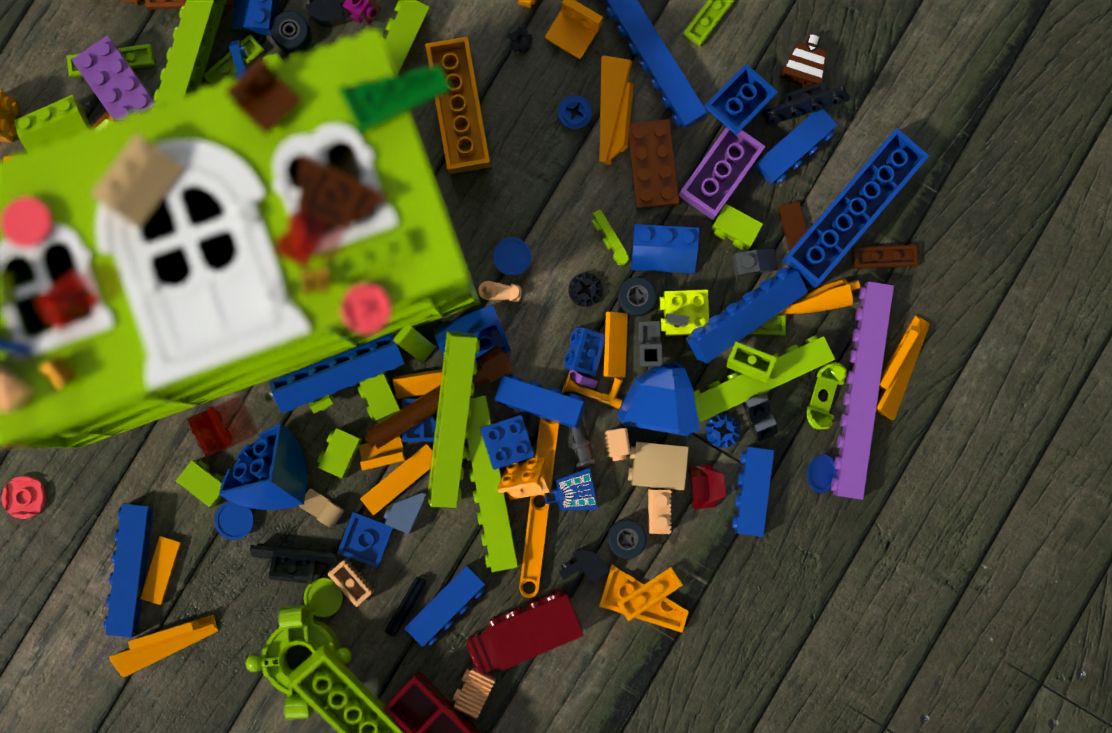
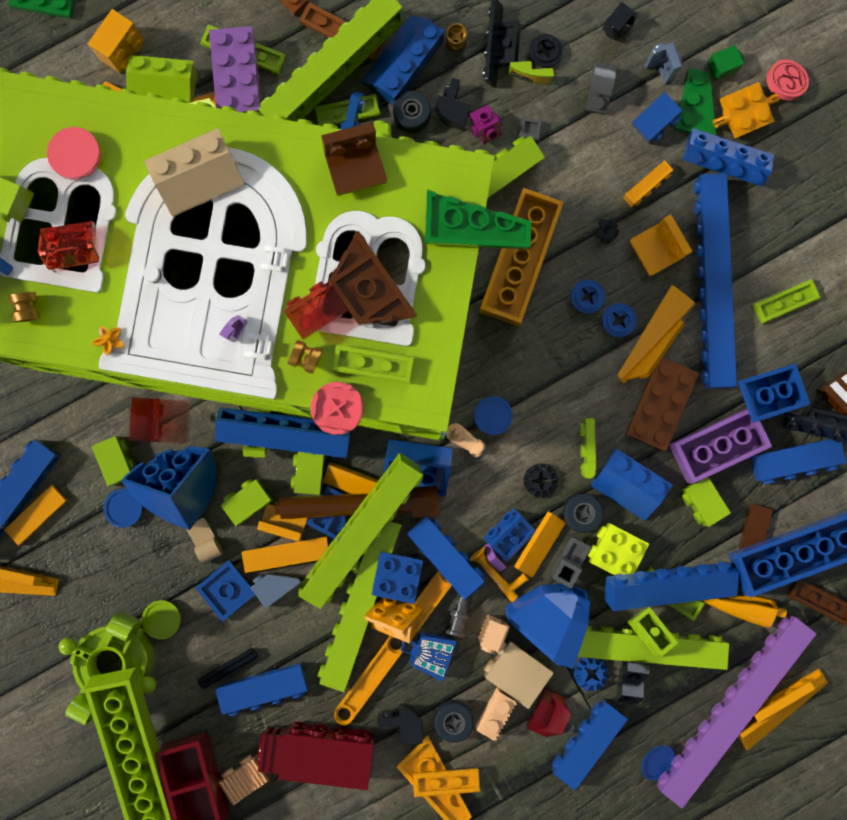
camera: 30 degrees right, 0 degrees up
black bracket [249,543,338,584] -> none
light nougat brick [328,559,374,607] -> none
lime tile [393,324,436,363] -> none
dark grey tile [665,313,689,327] -> none
dark grey slope [732,249,778,278] -> none
lime piece [807,362,847,429] -> none
none -> light orange plant [92,326,125,357]
none -> medium lavender tile [219,315,248,343]
none -> blue gear [570,280,605,314]

